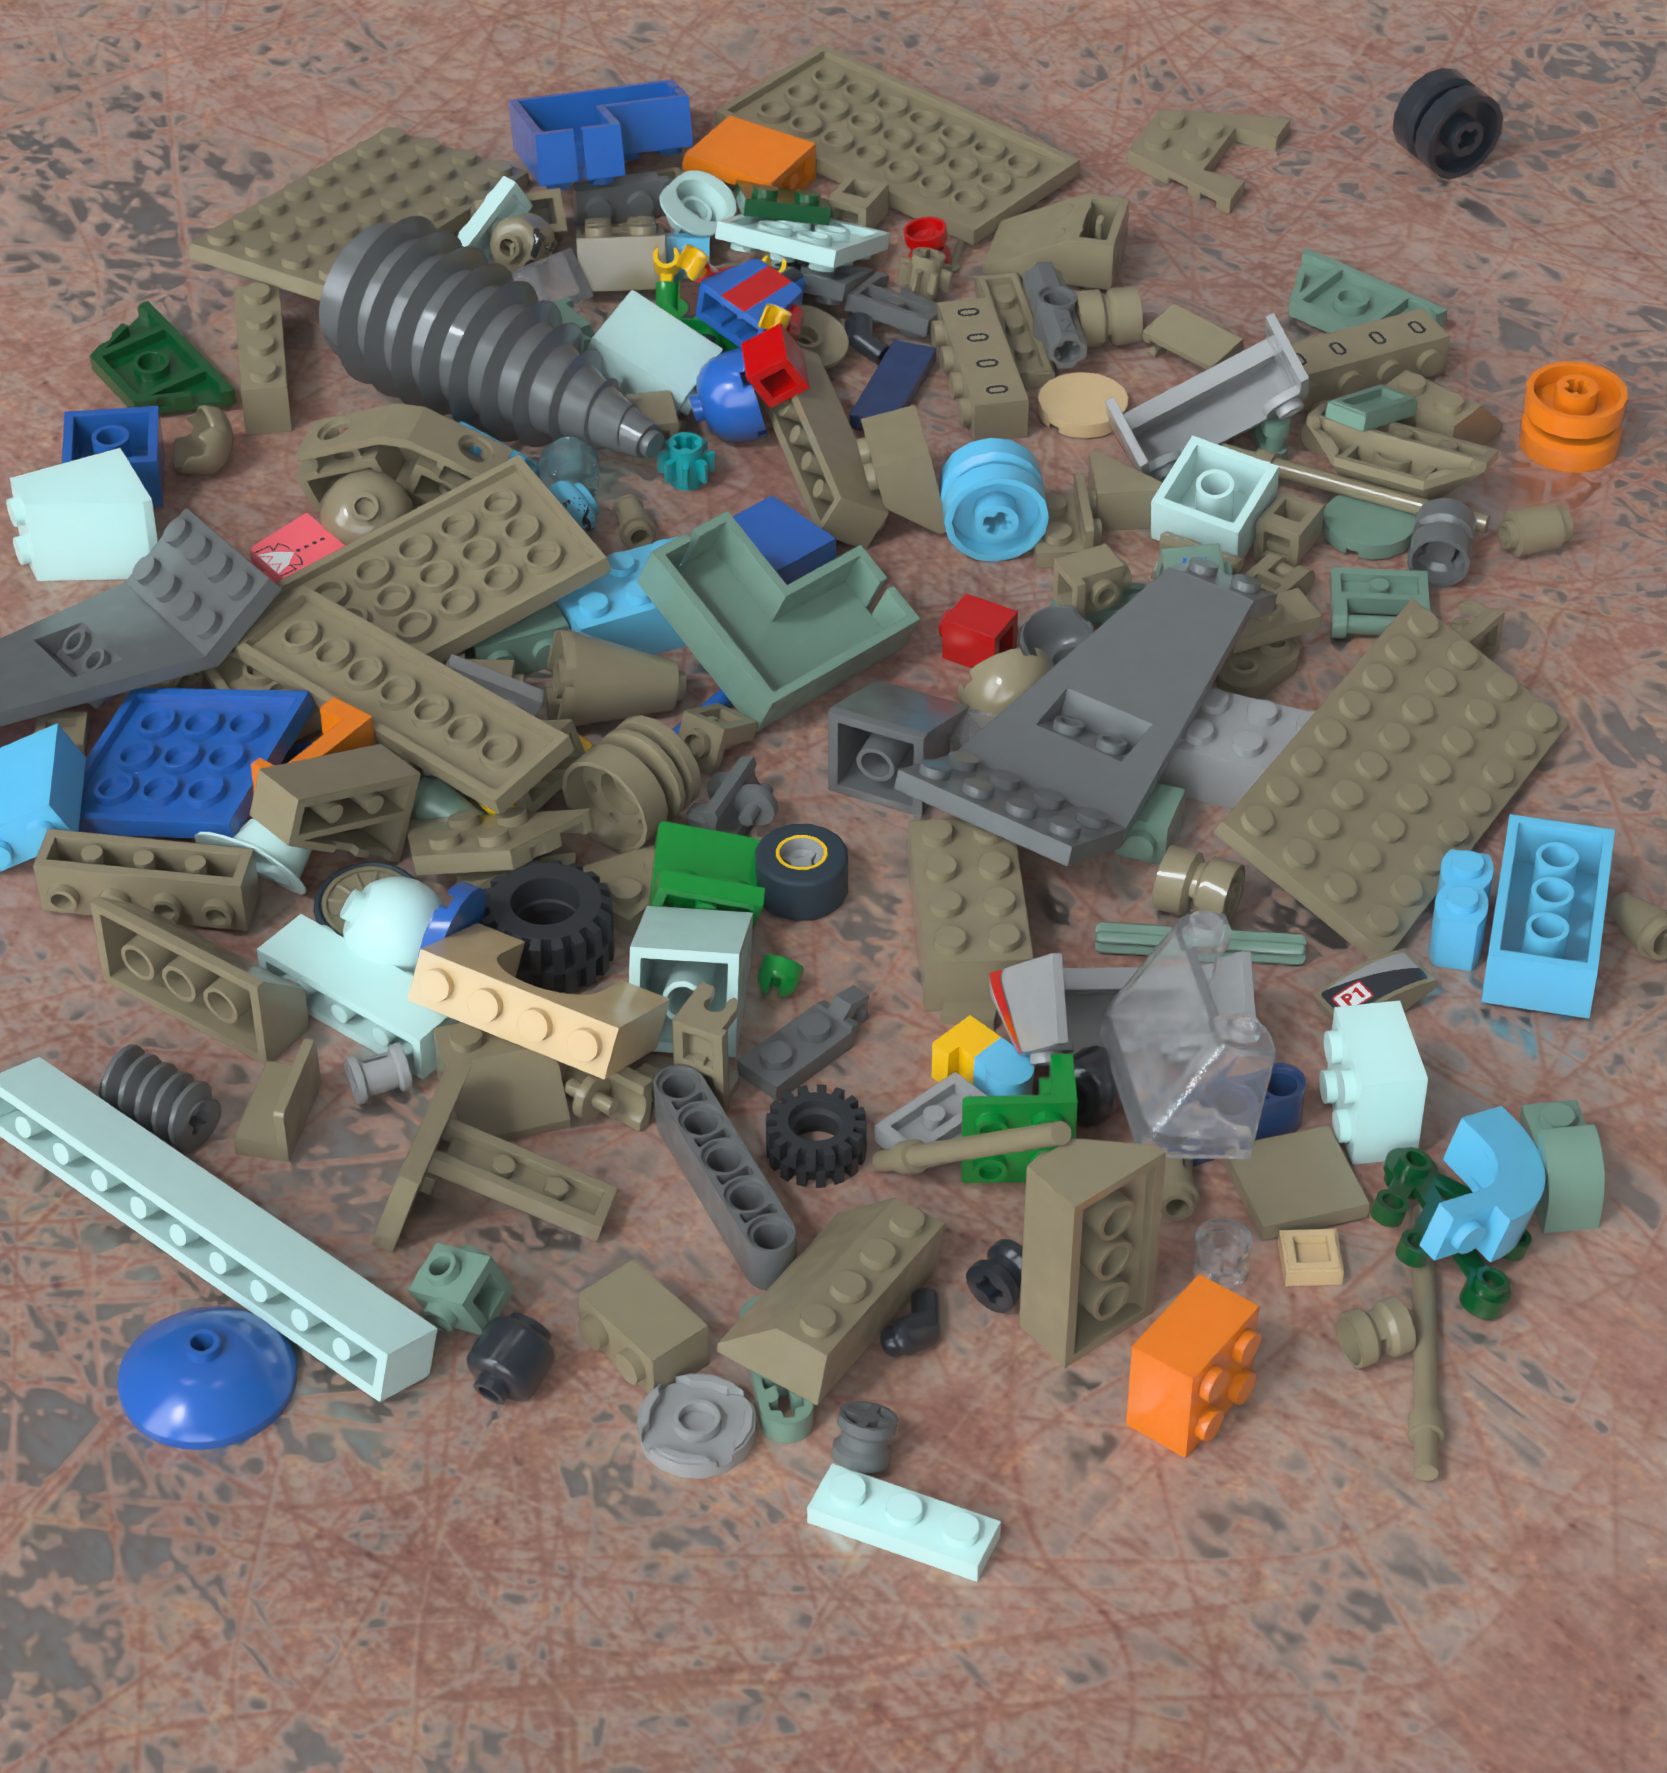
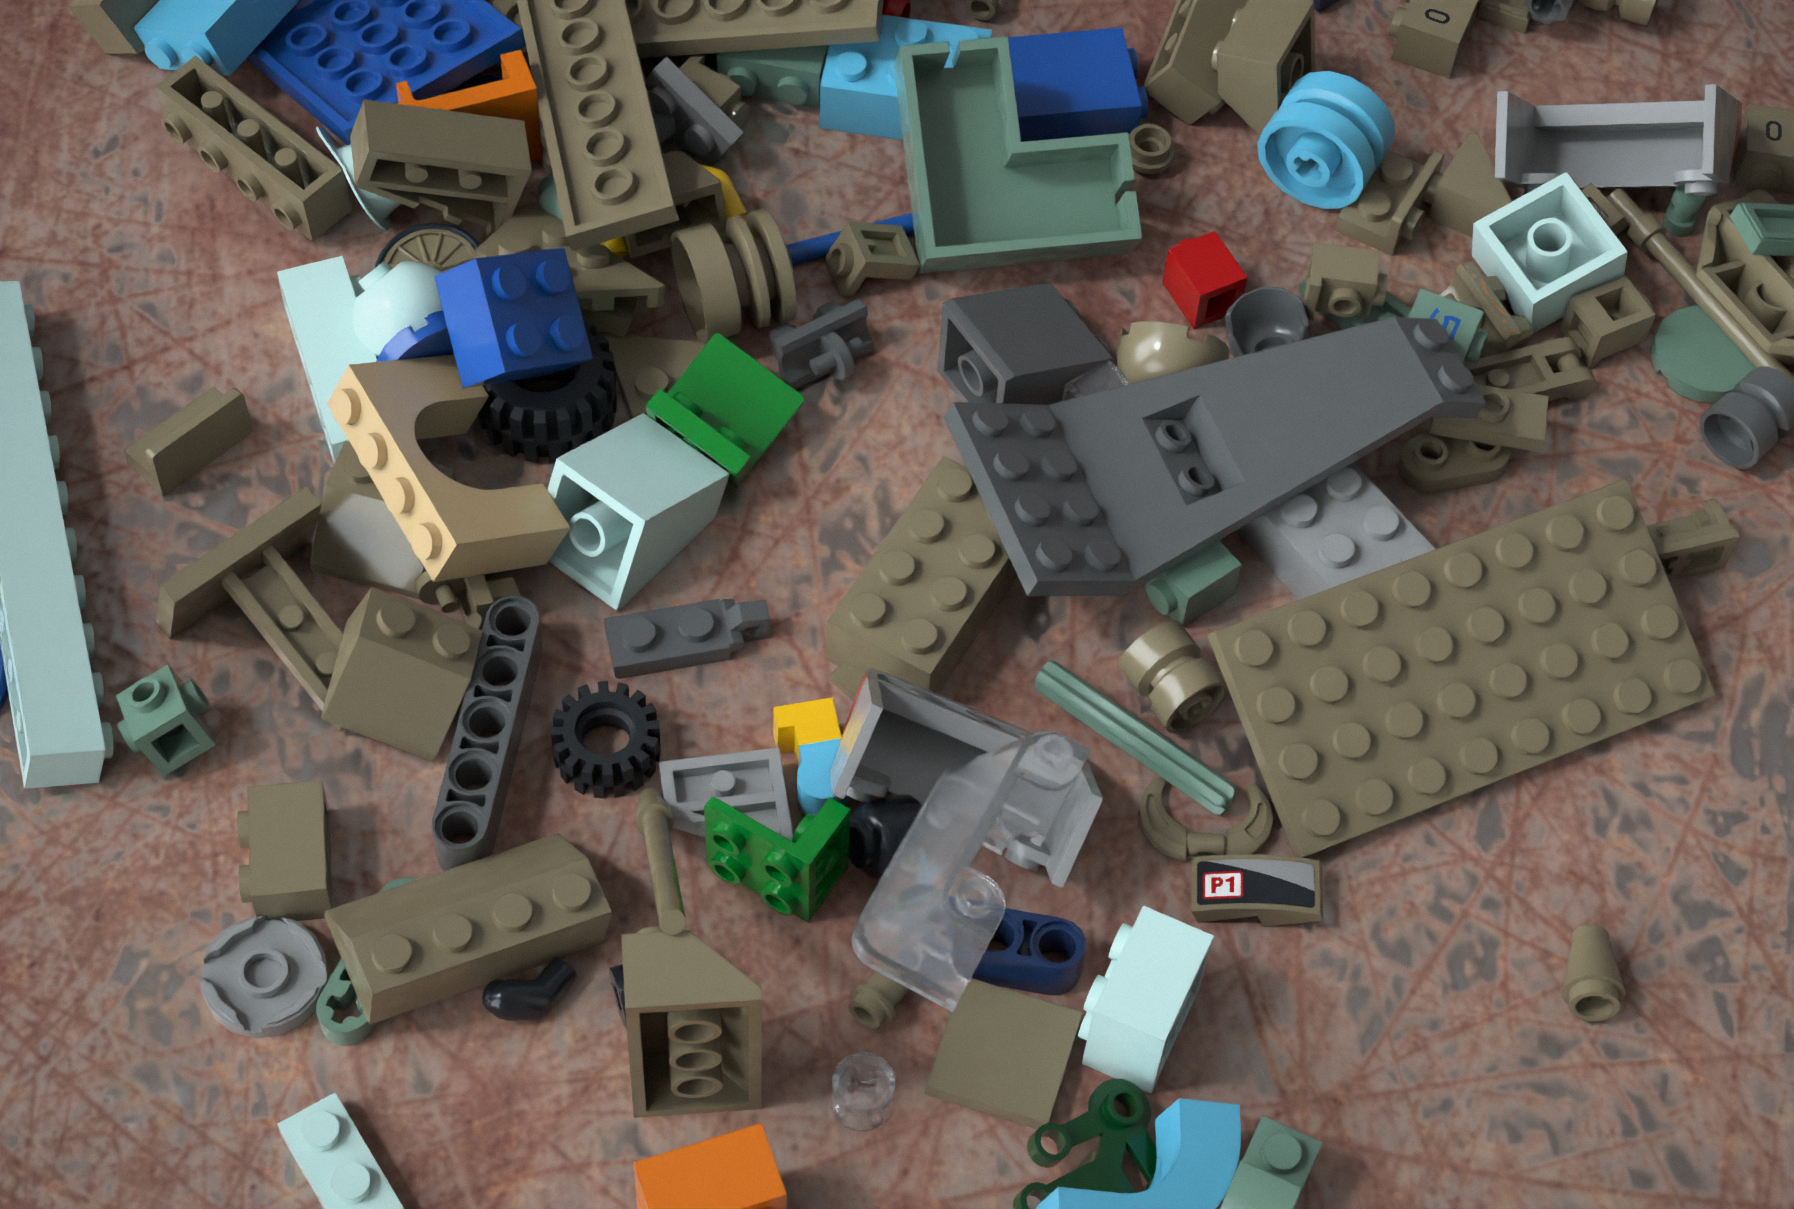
camera: 30 degrees right, 15 degrees up
dark tan slope [90,896,310,1065] -> none
dark grey piece [99,1044,221,1152] -> none
light grey bush [344,1043,413,1105] -> none
black head [466,1312,555,1404] -> none
dark tan cone [546,629,686,727] -> none
dark tan hinge [672,982,739,1113] -> none
black wheel [755,824,848,921] -> none
green hinge [757,954,804,998] -> none
dark grey wheel [831,1401,898,1473] -> none
tan tile [1037,372,1129,439] -> none
dark tan hinge [1142,303,1244,371] -> none
tan tile [1278,1229,1344,1287] -> none
sand green plate [1329,567,1430,639] -> none
medium azure brick [1428,849,1494,971] -> none
medium azure brick [1481,814,1615,1019] -> none
none -> dark tan slope [320,587,483,761]
none -> blue brick [434,248,593,389]
none -> dark tan piece [1138,778,1273,861]

